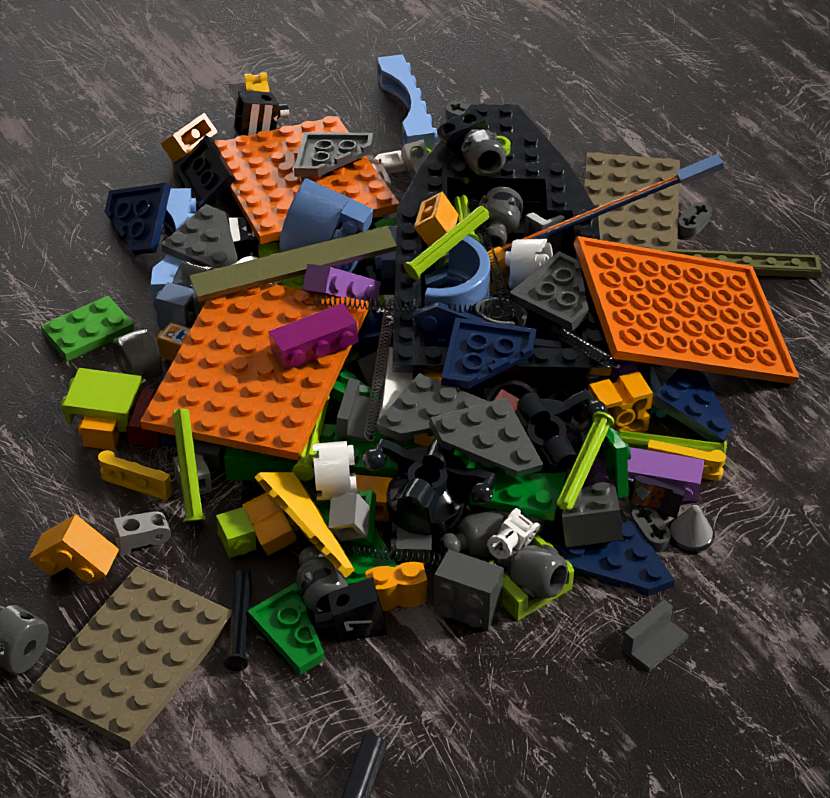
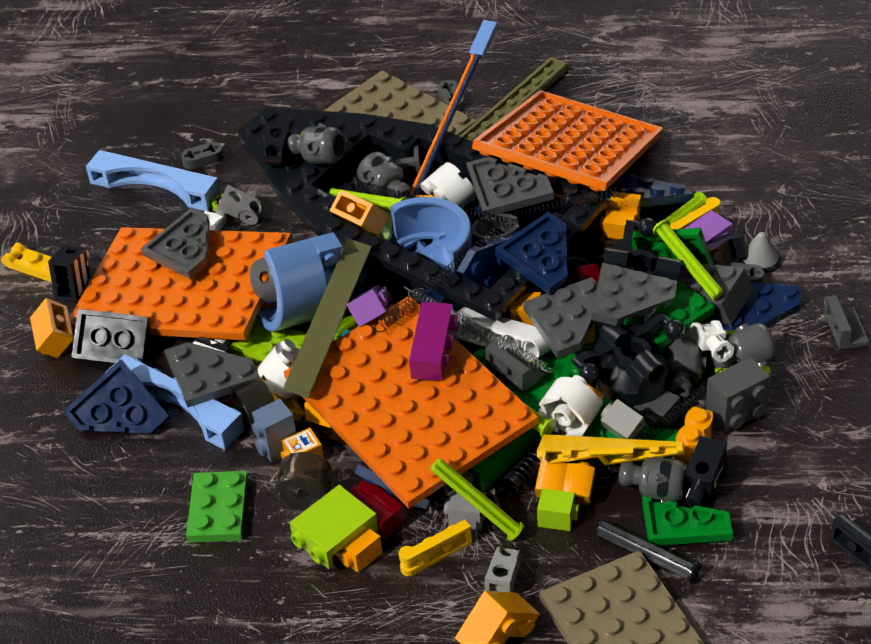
camera: 50 degrees left, 0 degrees up
lime axle [404,206,489,280] -> none

